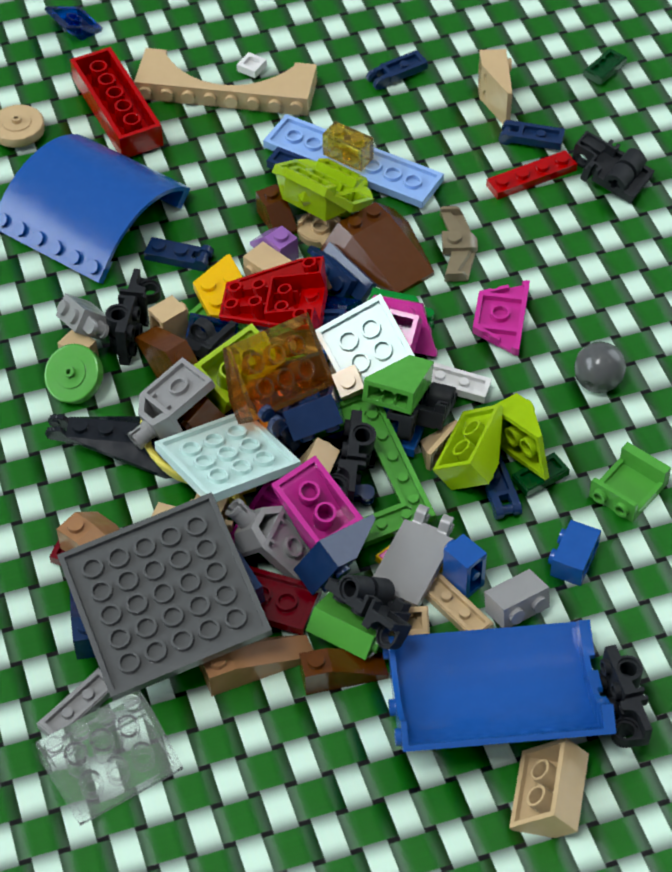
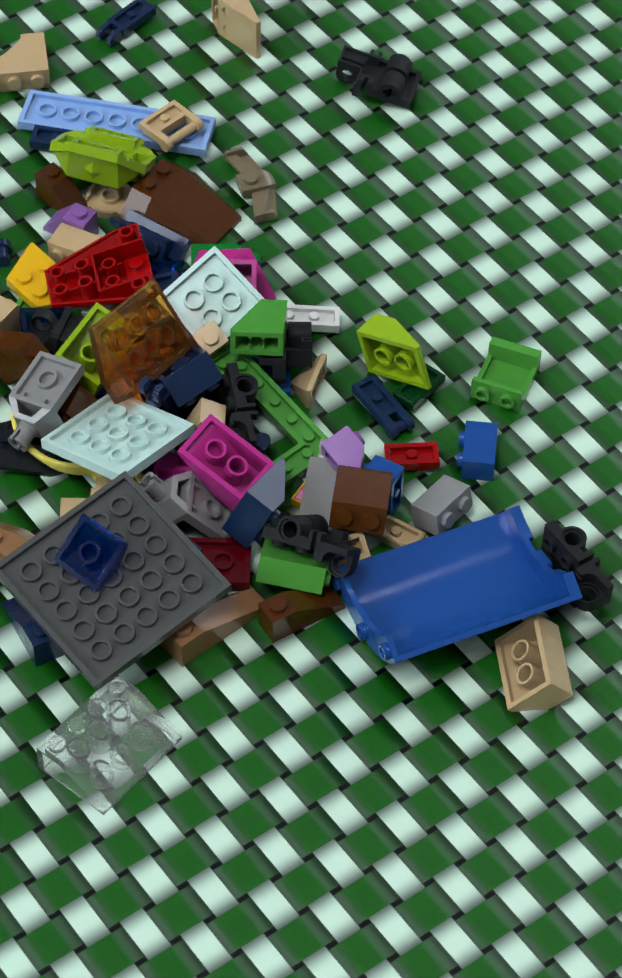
camera: 20 degrees left, 0 degrees up
light grey tile [36,668,110,745] -> none
clear yellow brick [322,121,374,171] -> none
lime slope [433,404,503,490] -> none
dark pink wing [472,280,530,356] -> none
red plate [486,150,577,200] -> none
dark blue plate [499,120,565,150] -> none
dark grey piece [574,341,626,393] -> none
none -> clear blue slope [52,513,129,592]
none -> tan plate [139,100,204,152]
none -> medium lavender slope [321,426,365,472]
none -> reddish brown slope [329,465,393,535]
none -> red plate [384,442,440,471]

